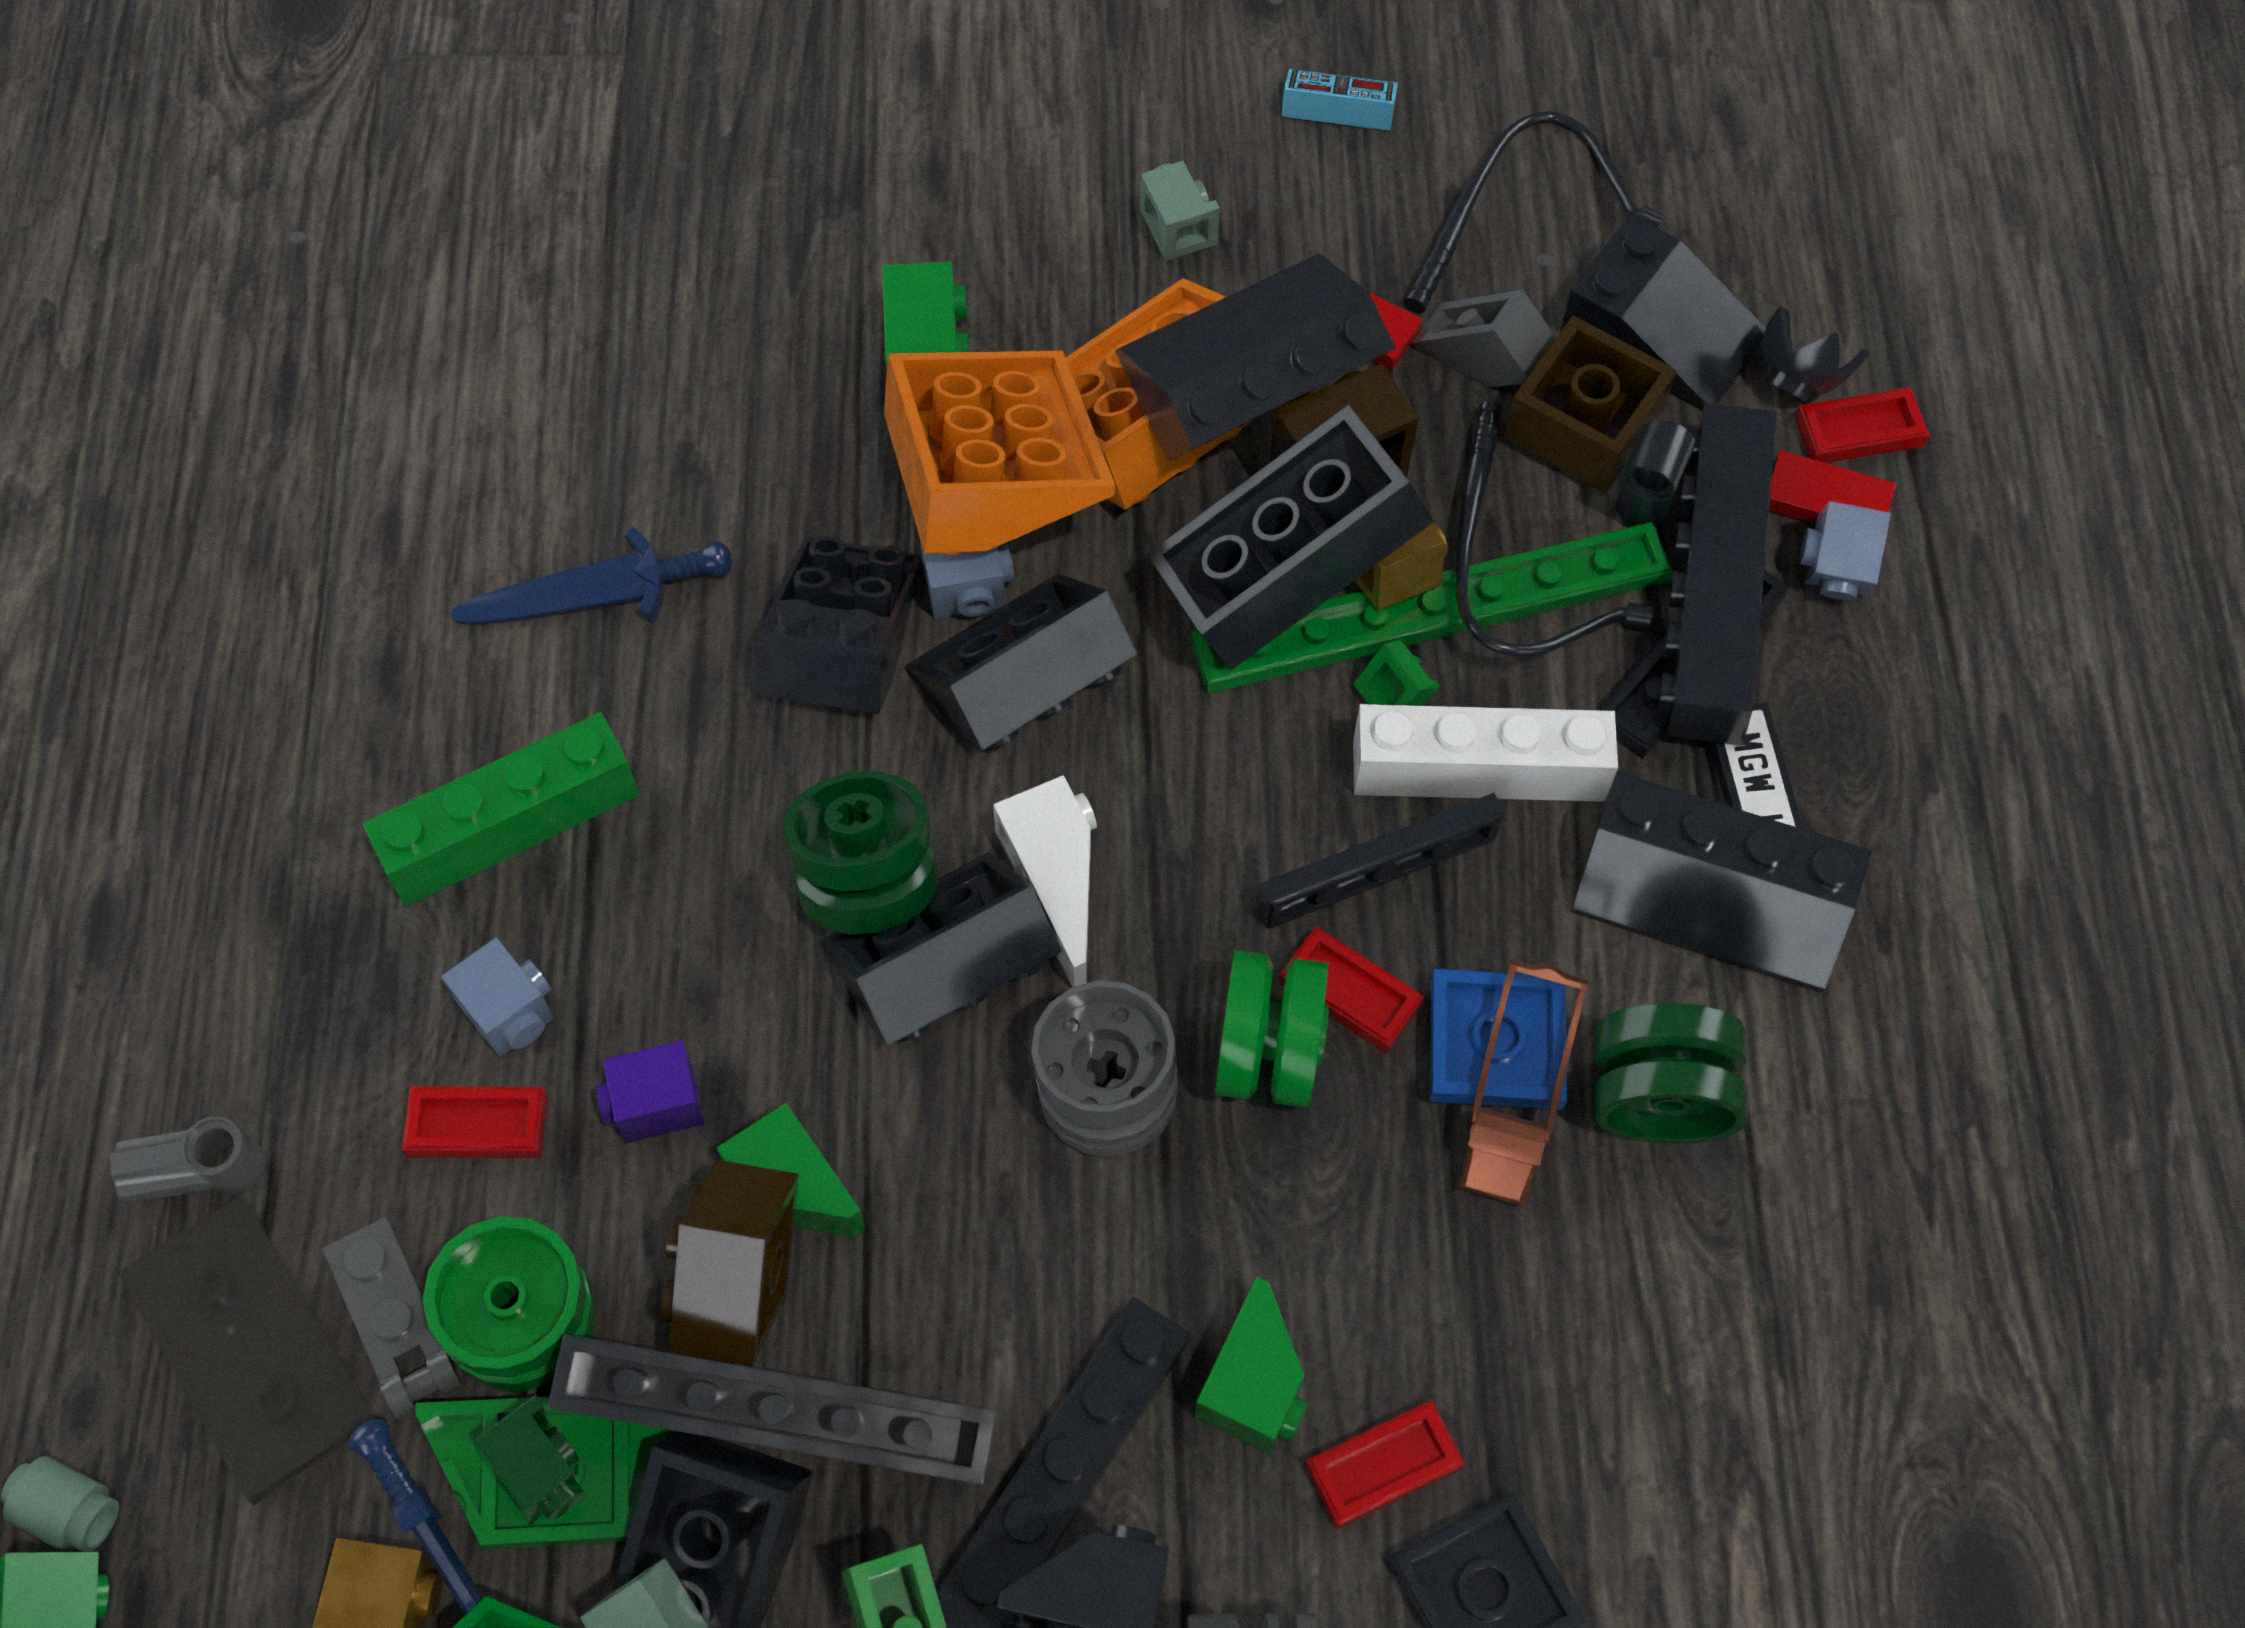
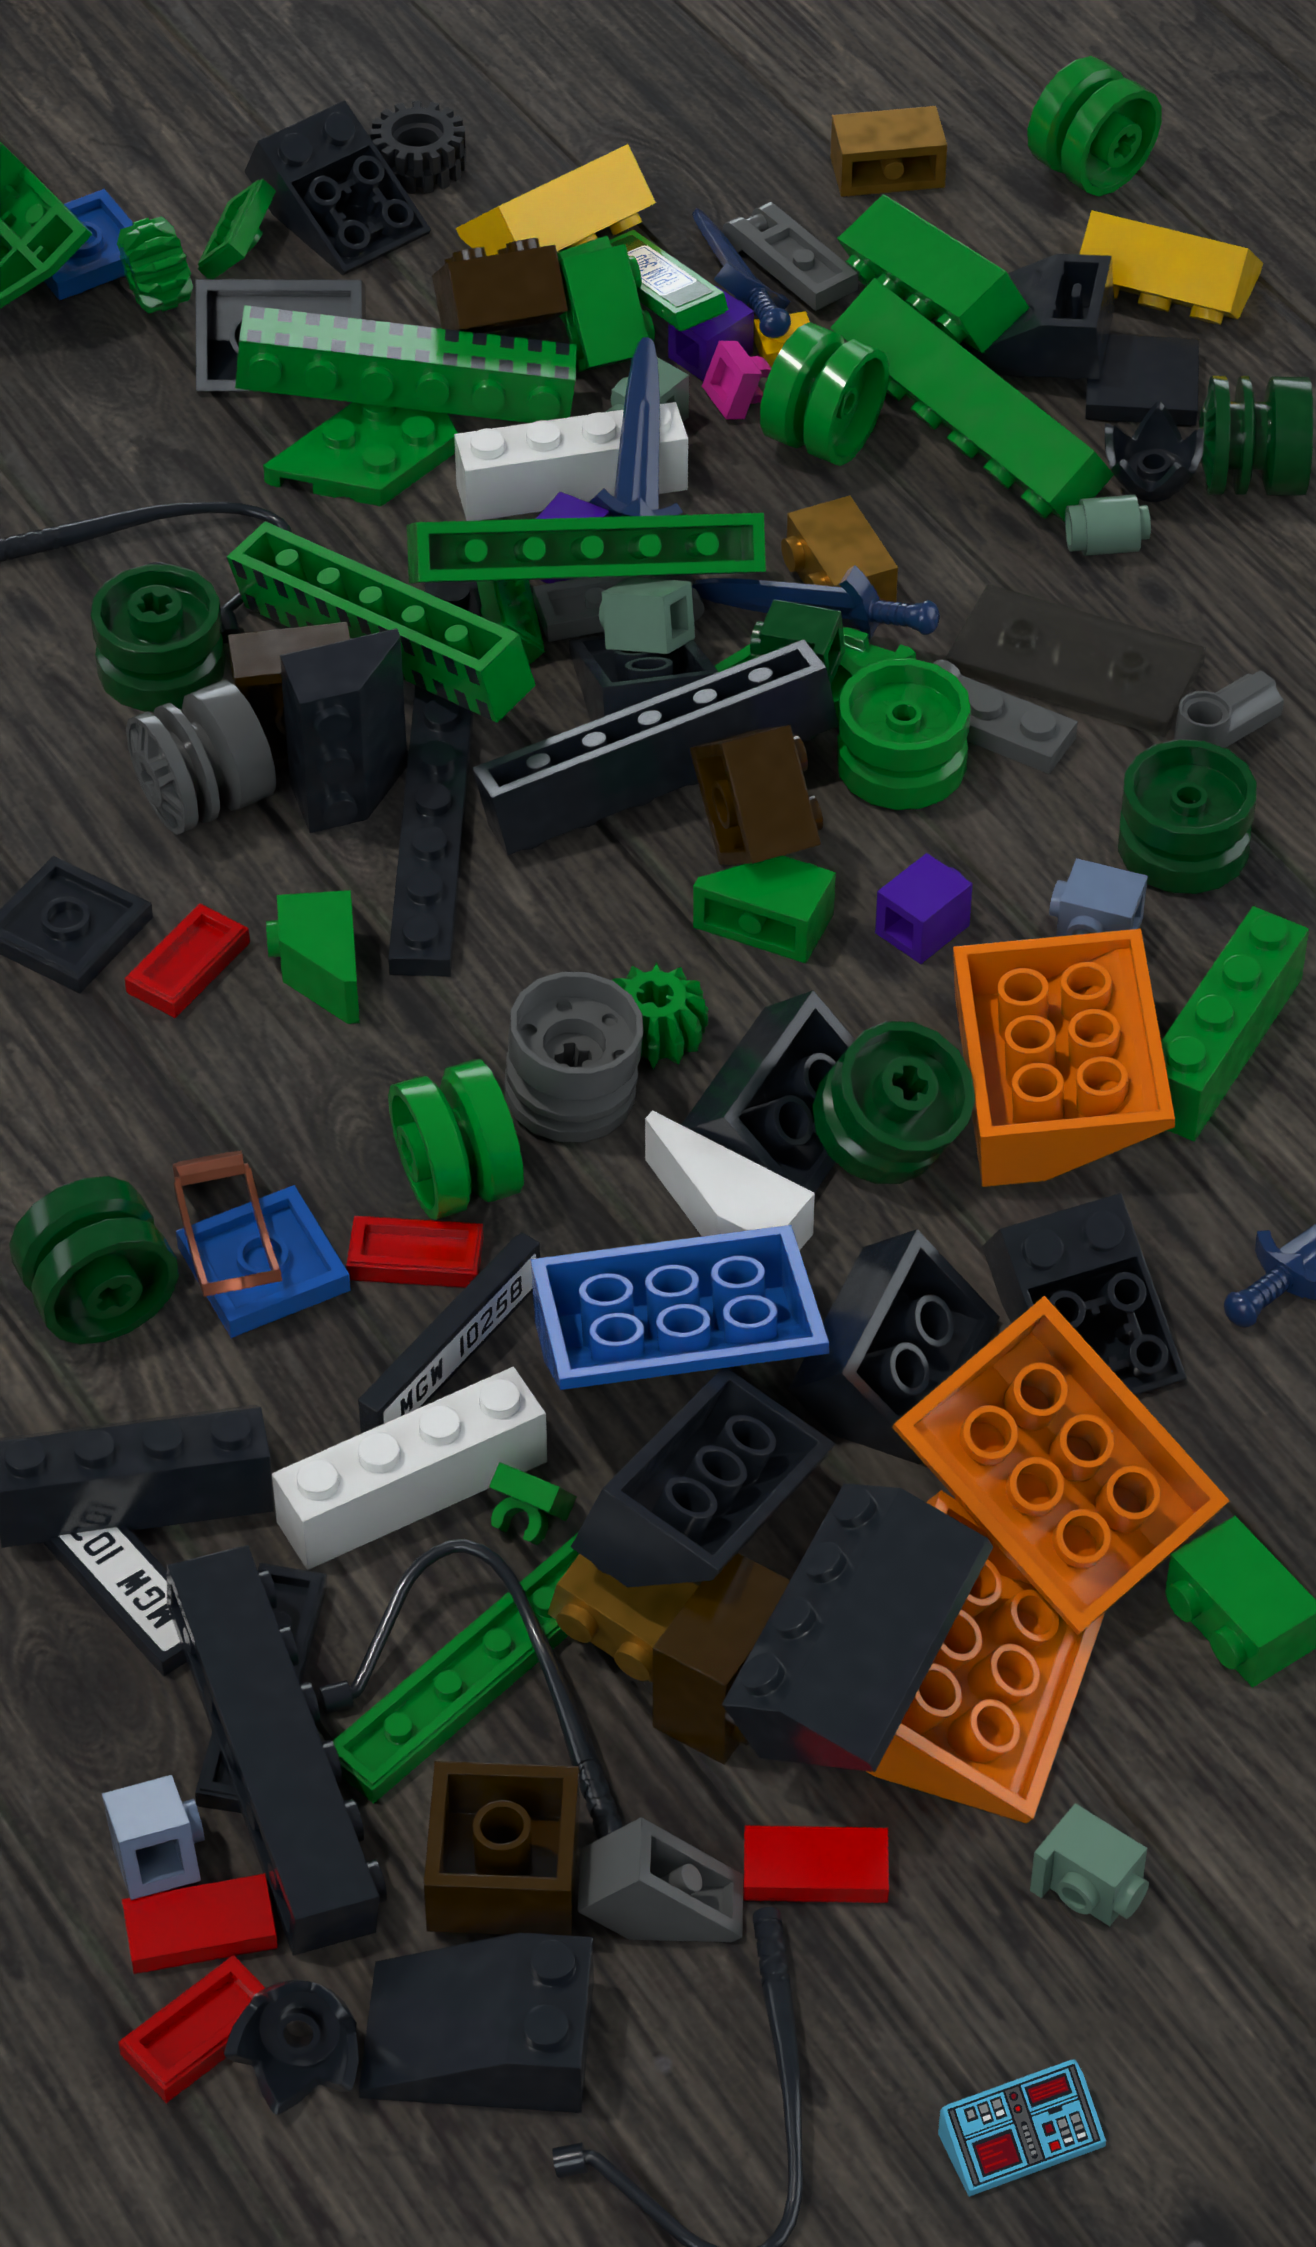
camera: 150 degrees right, 15 degrees down
red tile [402,1086,548,1158] -> none
black piece [1615,419,1695,528] -> none
none -> blue slope [530,1225,829,1390]
none -> green gear [612,962,708,1069]
none -> orange slope [953,928,1175,1187]
none -> dark green wheel [1118,739,1257,894]

